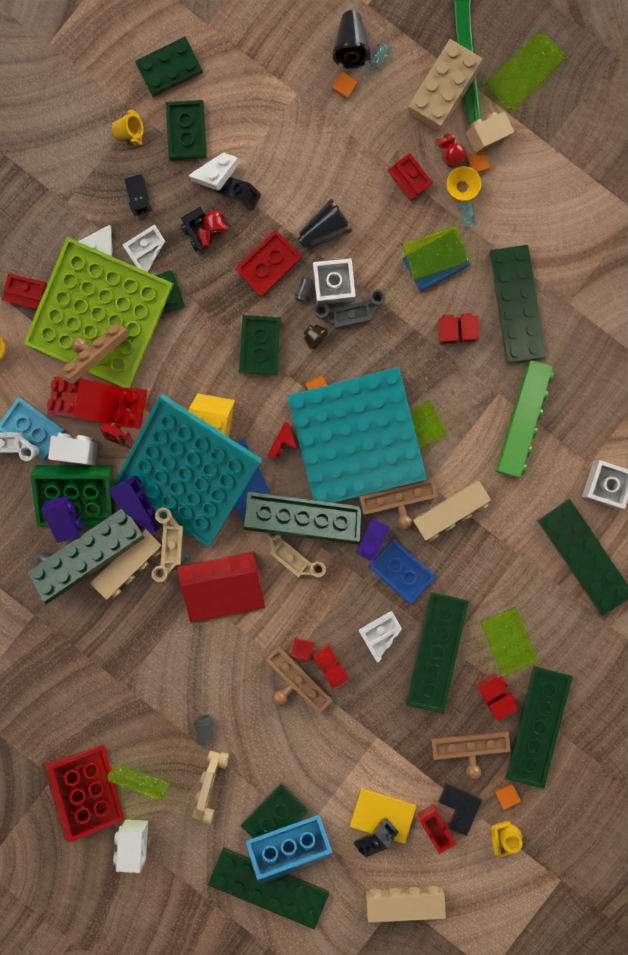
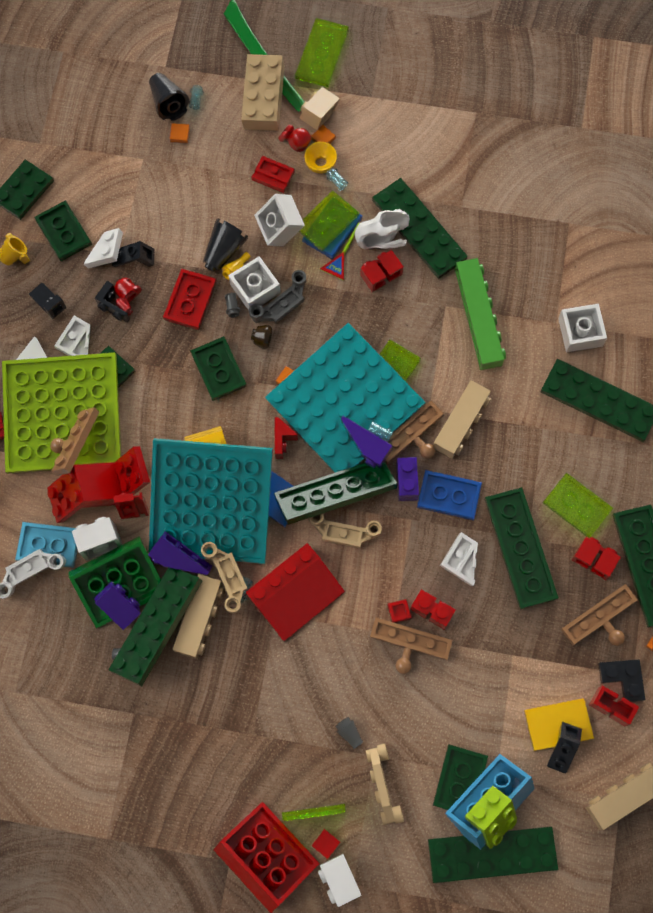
camera: 30 degrees left, 15 degrees down
none -> yellow cone [222,252,251,280]
none -> white brick [254,194,305,246]
none -> red tile [311,829,340,859]
none -> piece [320,223,359,281]
none -> dark purple slope [341,416,392,468]
none -> white hair [355,209,410,249]
none -> clear light blue pin [368,421,393,442]
none -> lime bracket [465,785,517,849]

